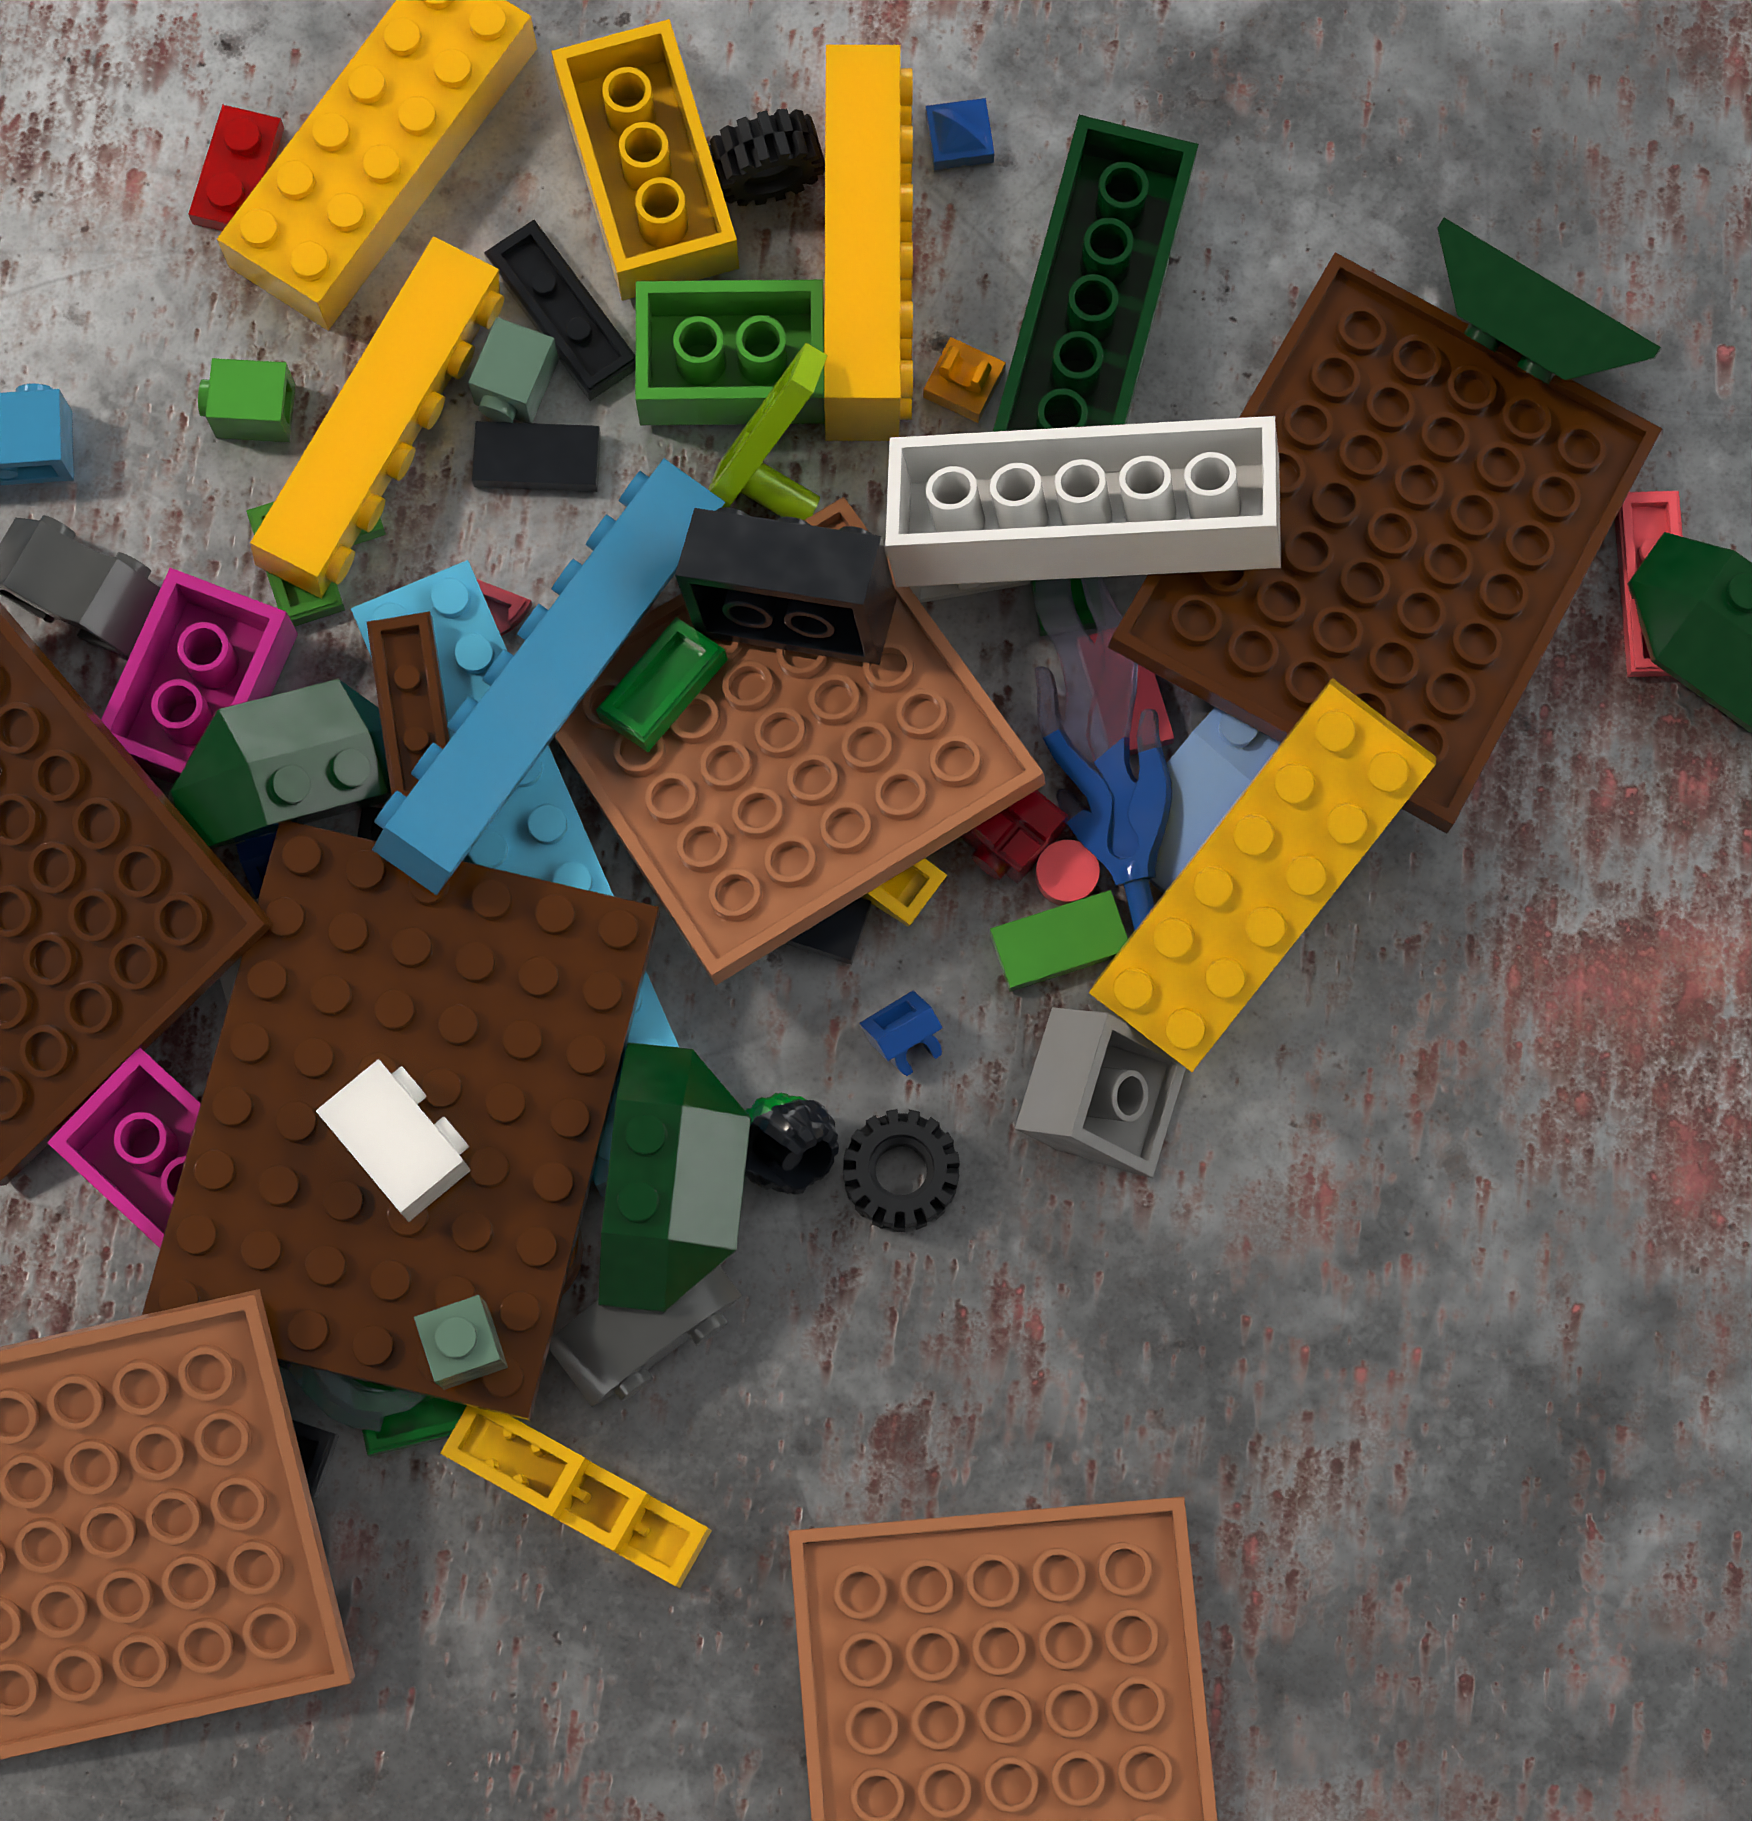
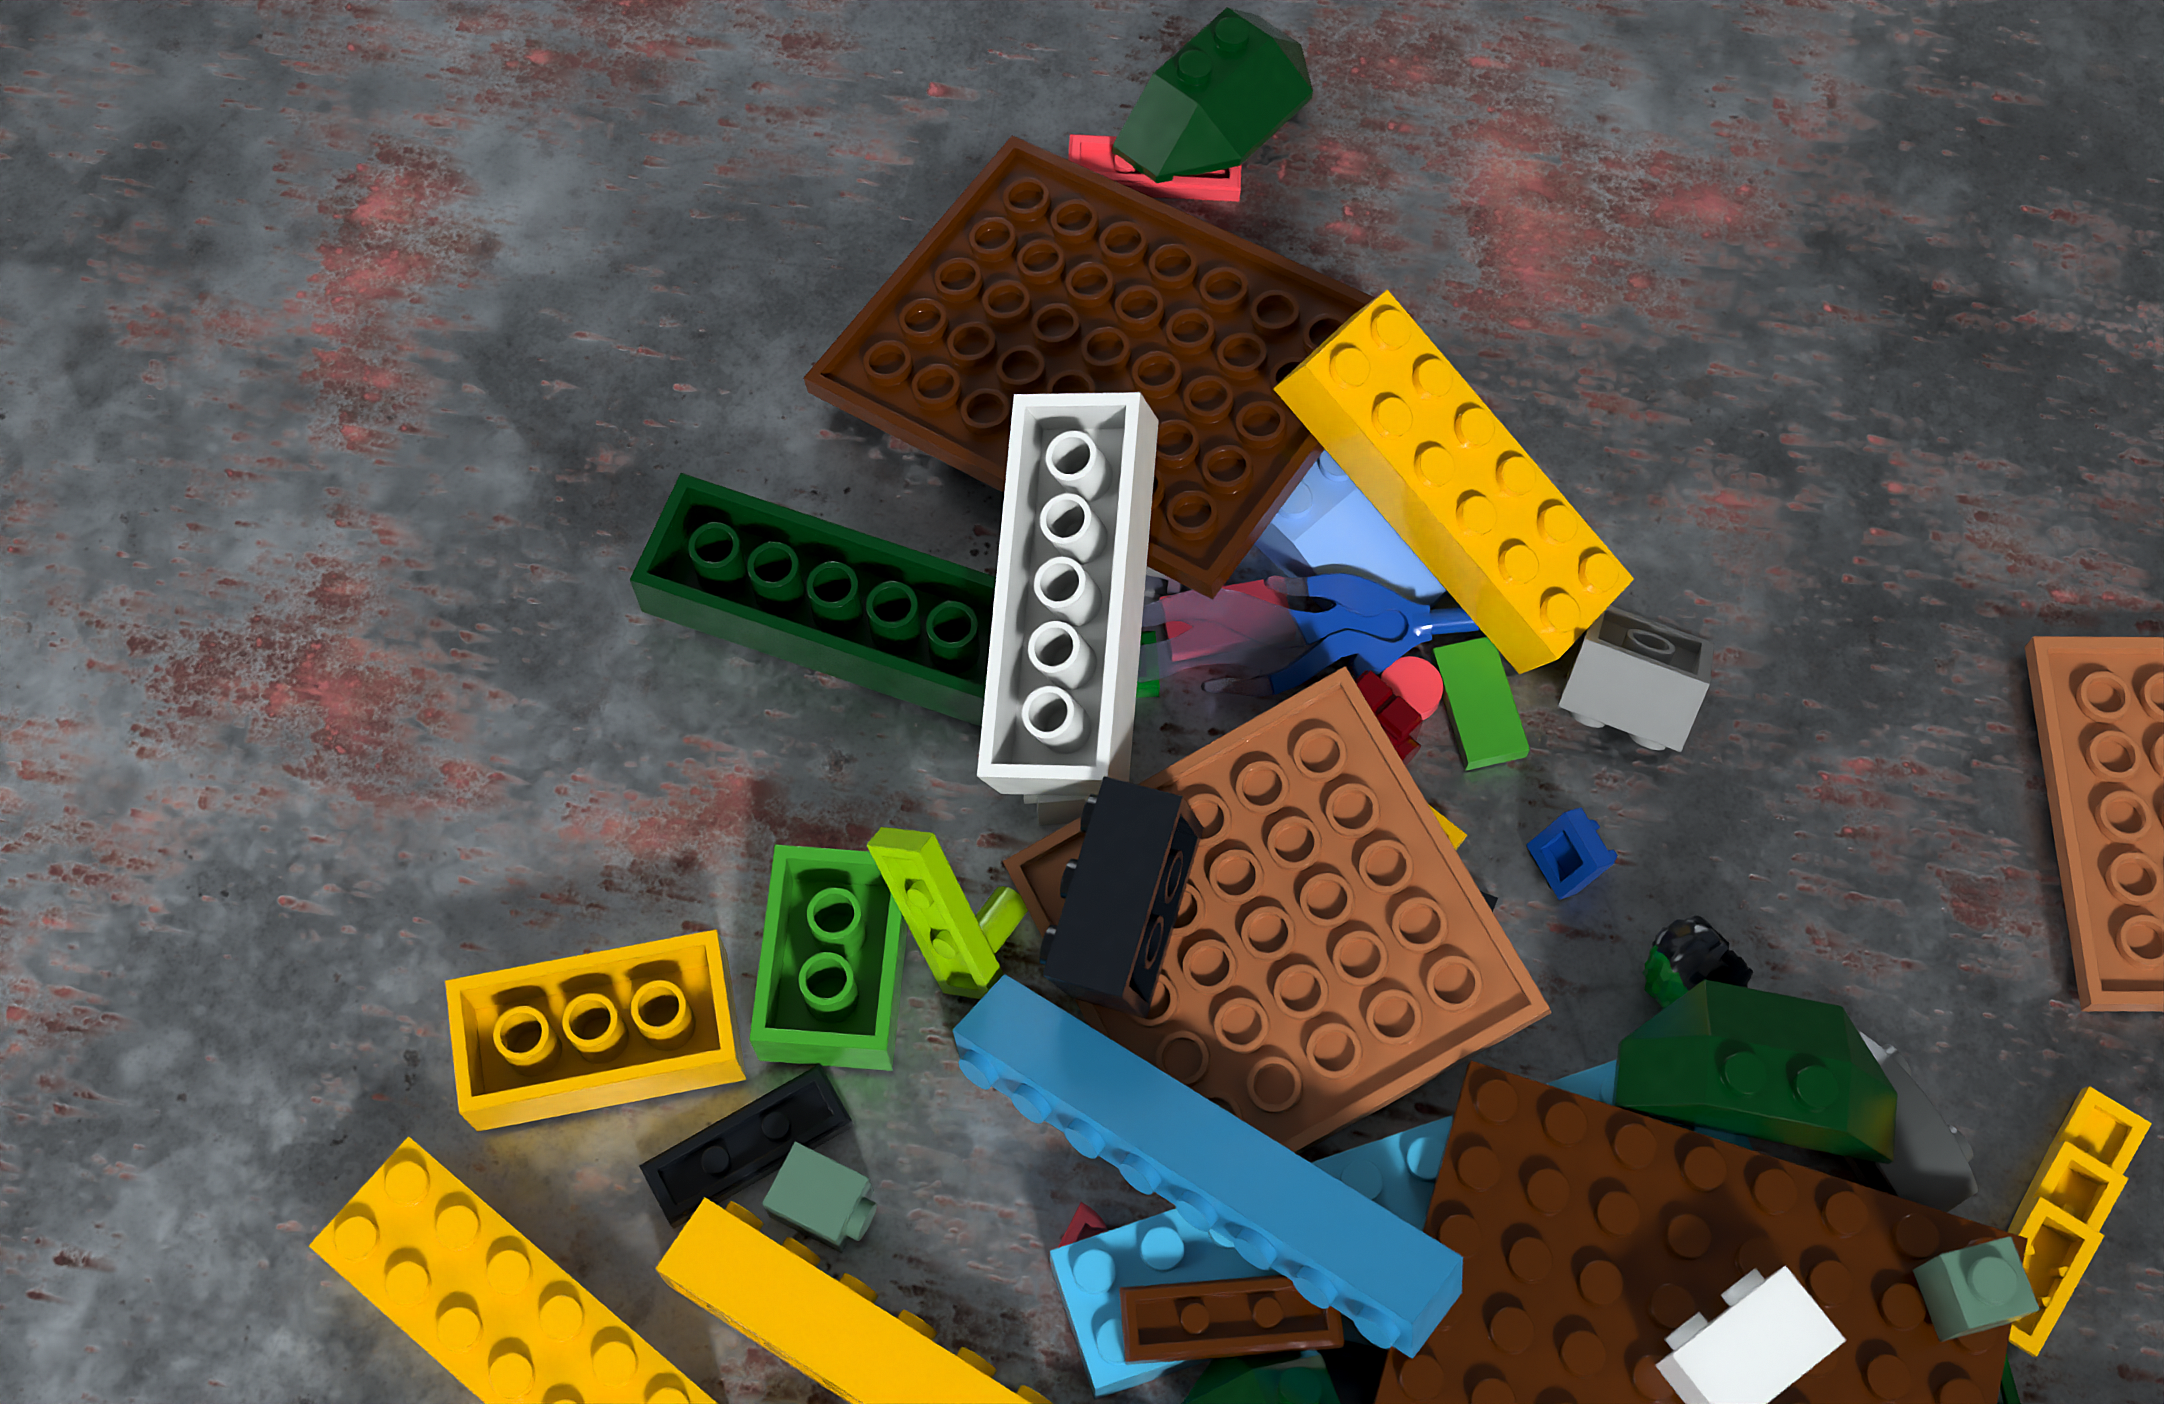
camera: 85 degrees left, 10 degrees down
black tile [472,421,601,492] -> none
green tile [596,617,728,752] -> none
black tyre [709,108,825,206] -> none
yellow brick [824,44,913,441] -> none
black tyre [843,1109,960,1232] -> none
light orange tile [923,337,1006,423] -> none
blue tile [925,98,995,170] -> none
dark green wedge [1437,217,1661,385] -> none

